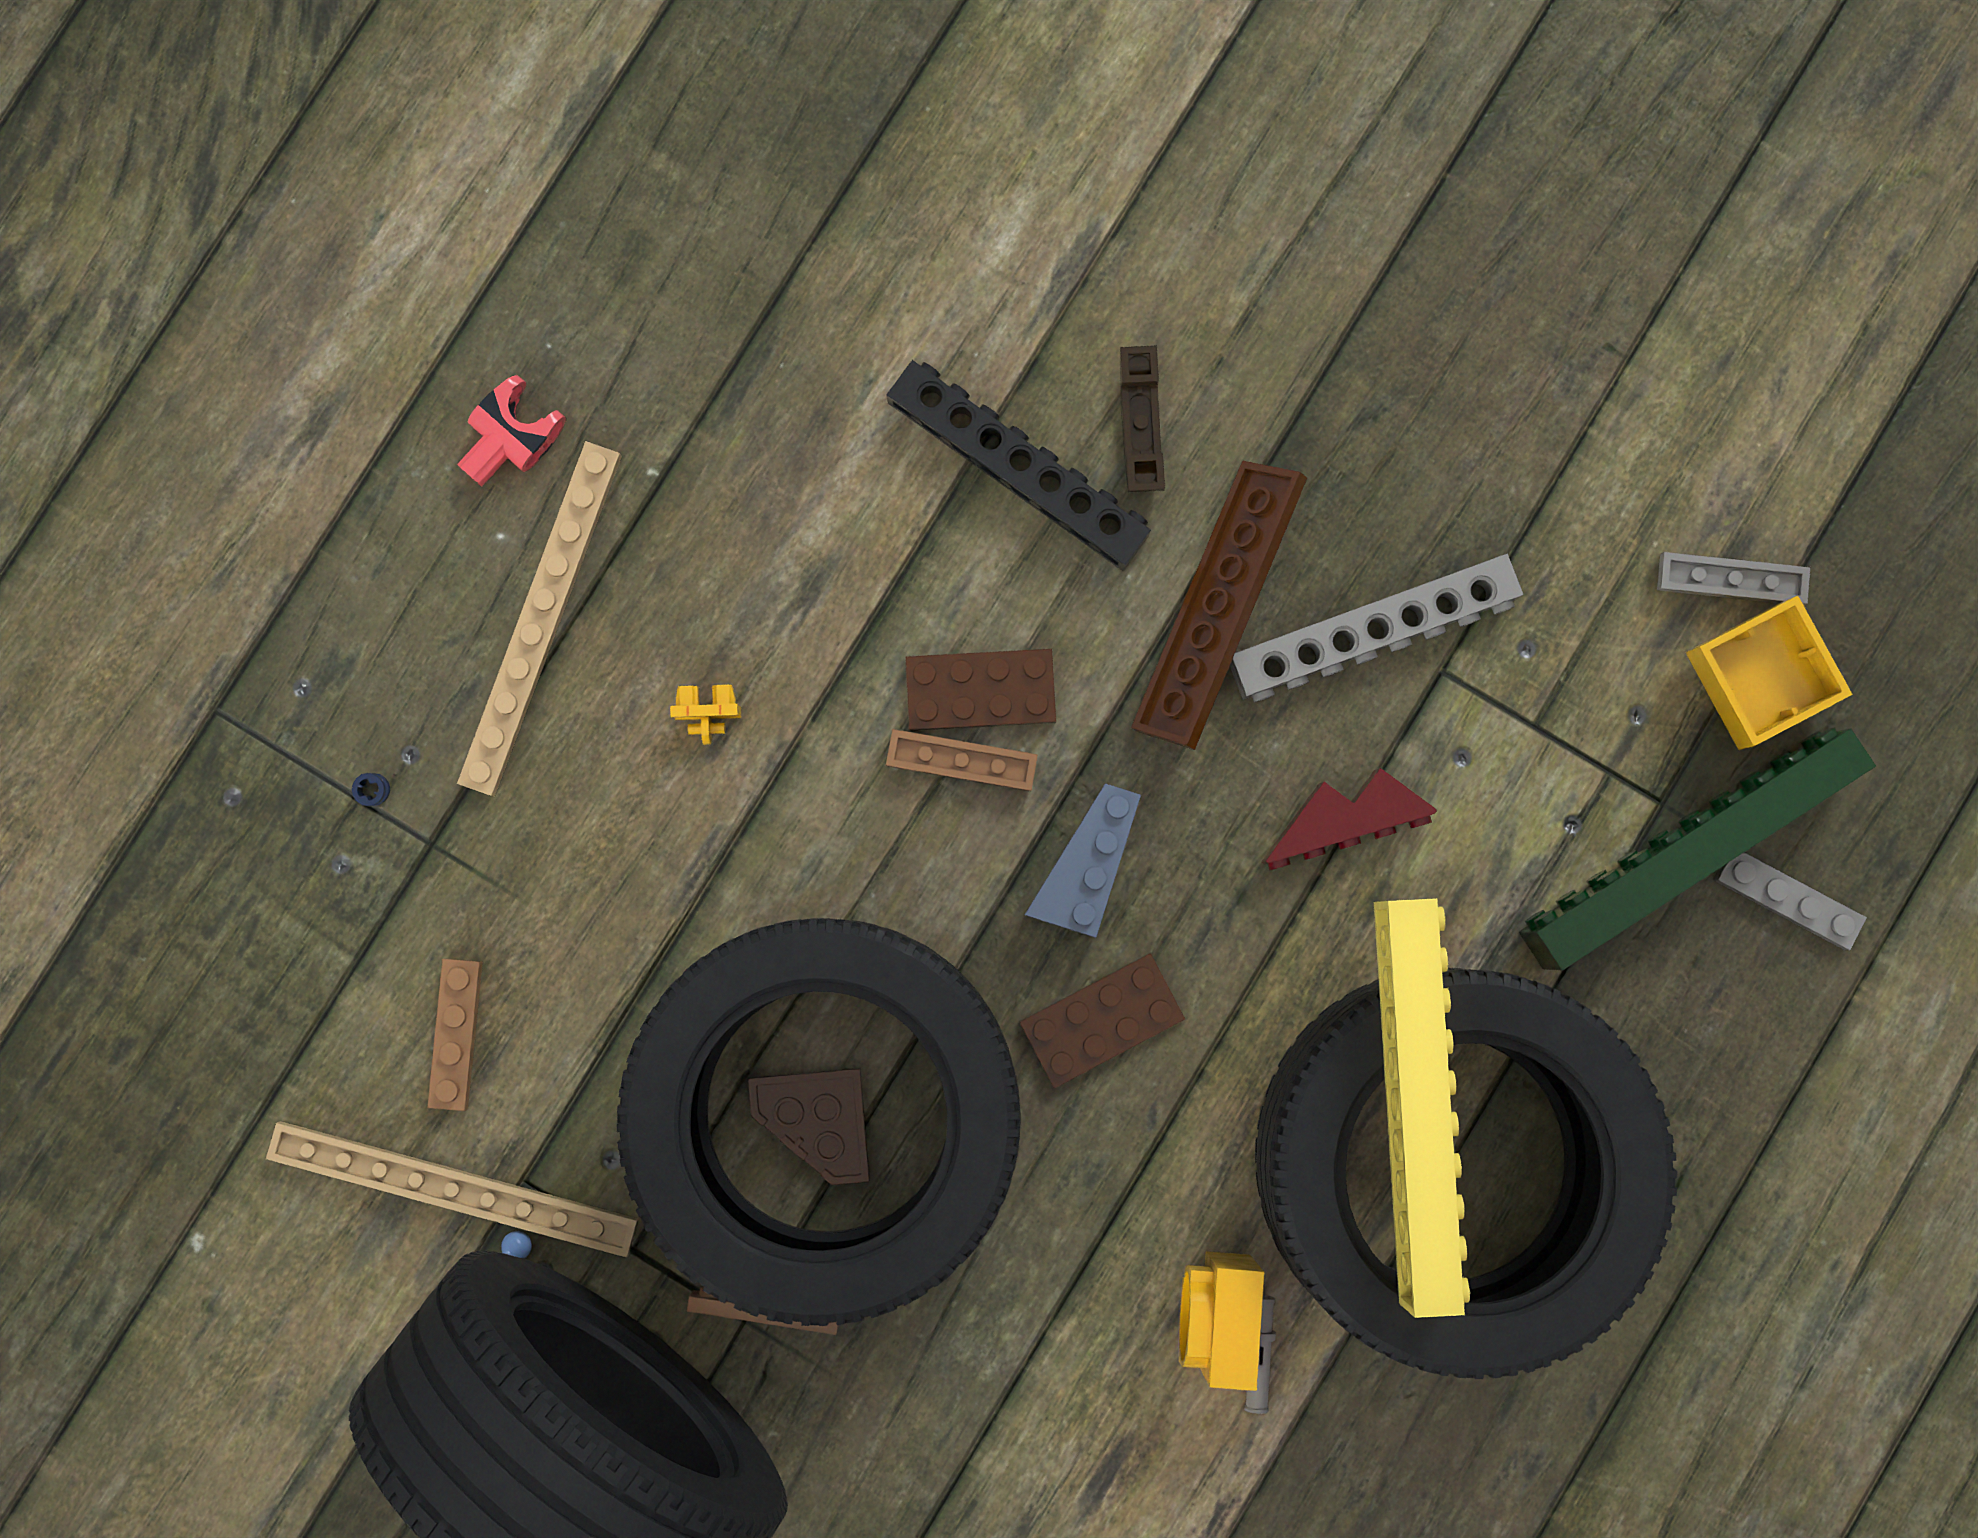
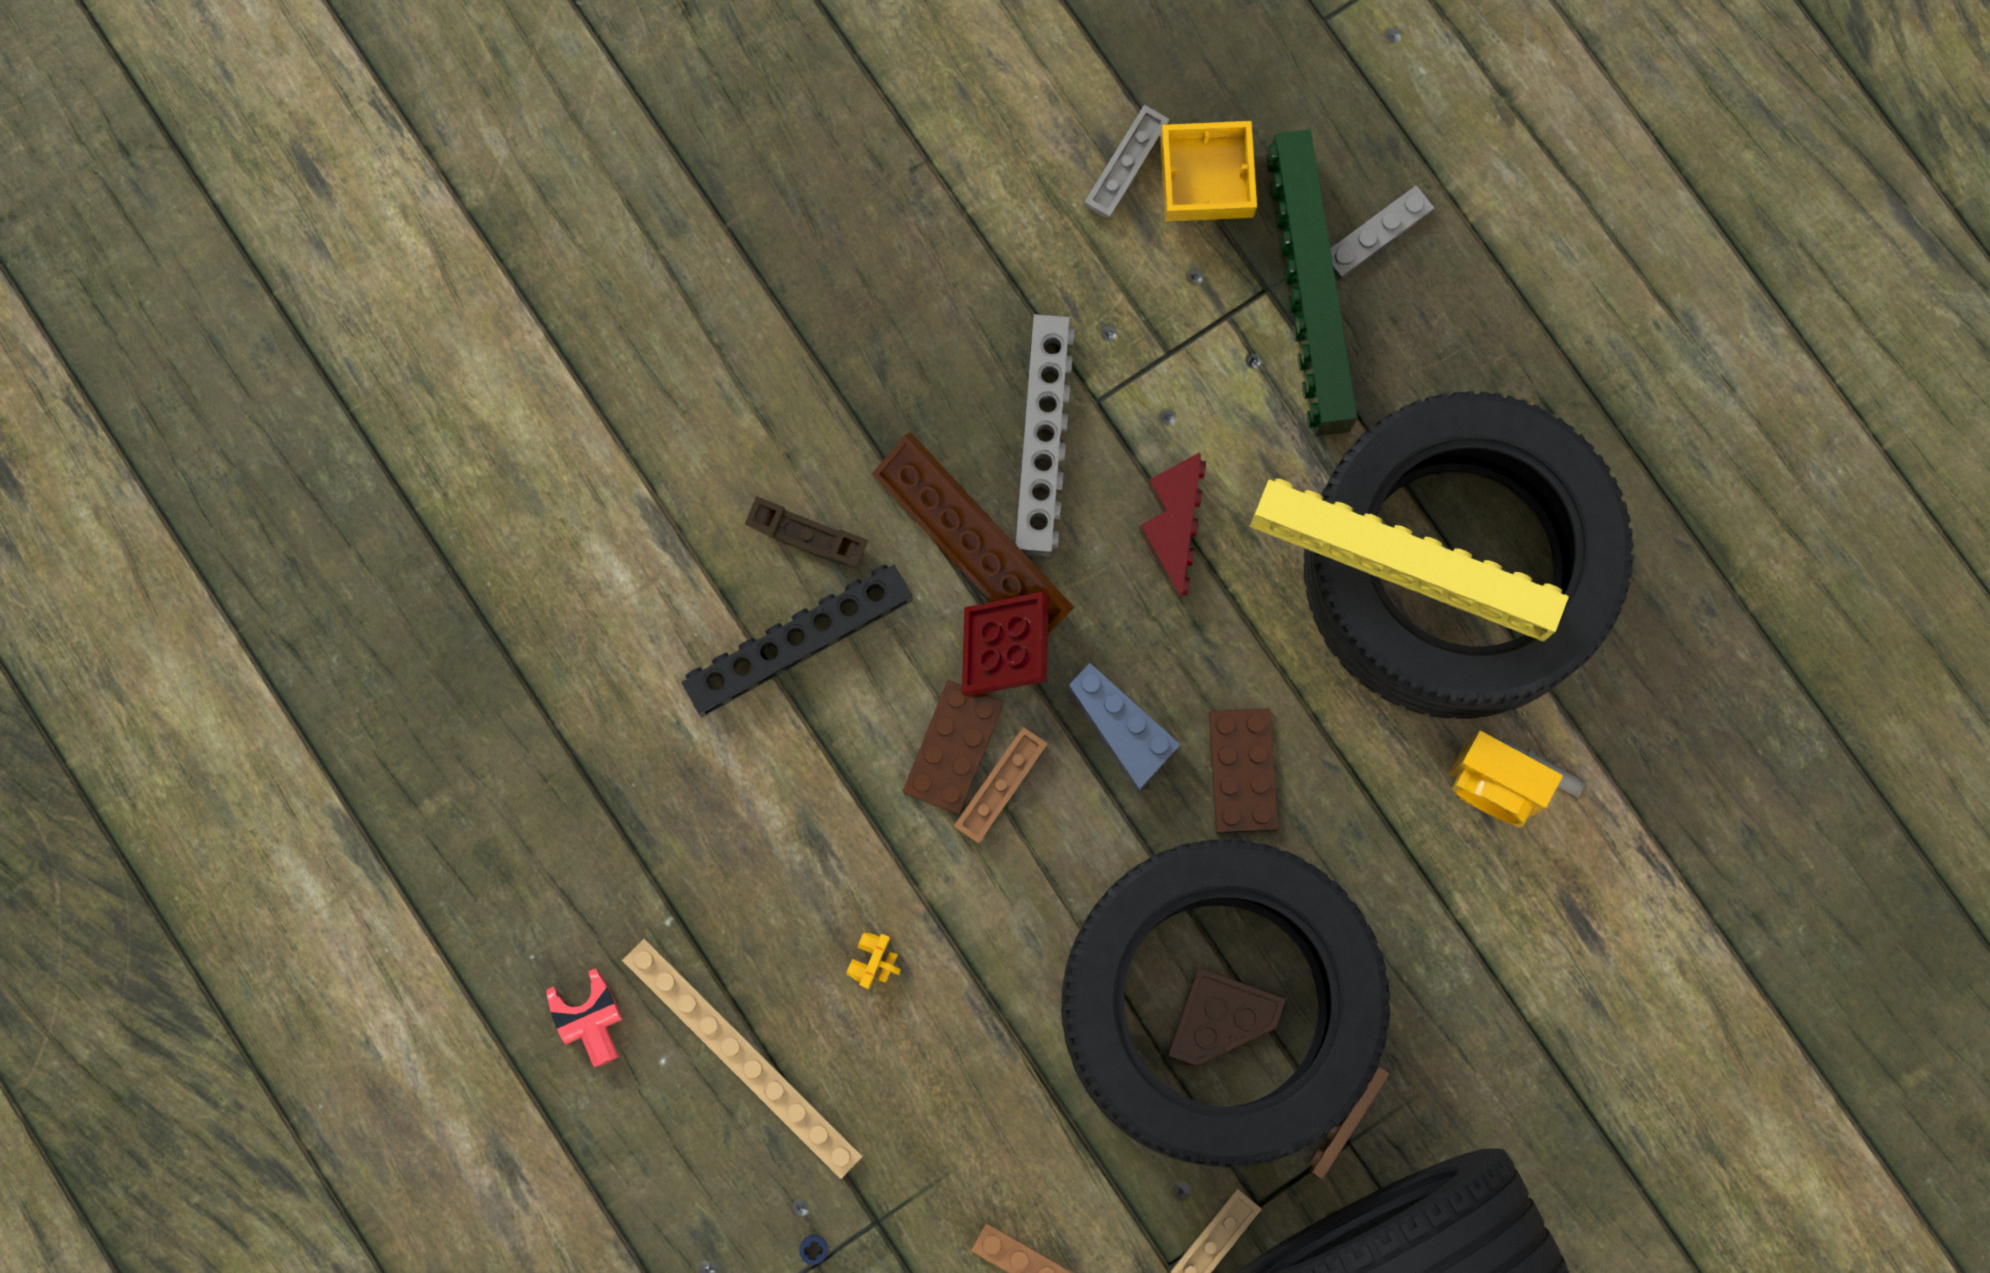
camera: 65 degrees left, 5 degrees down
none -> dark red plate [962,592,1049,696]

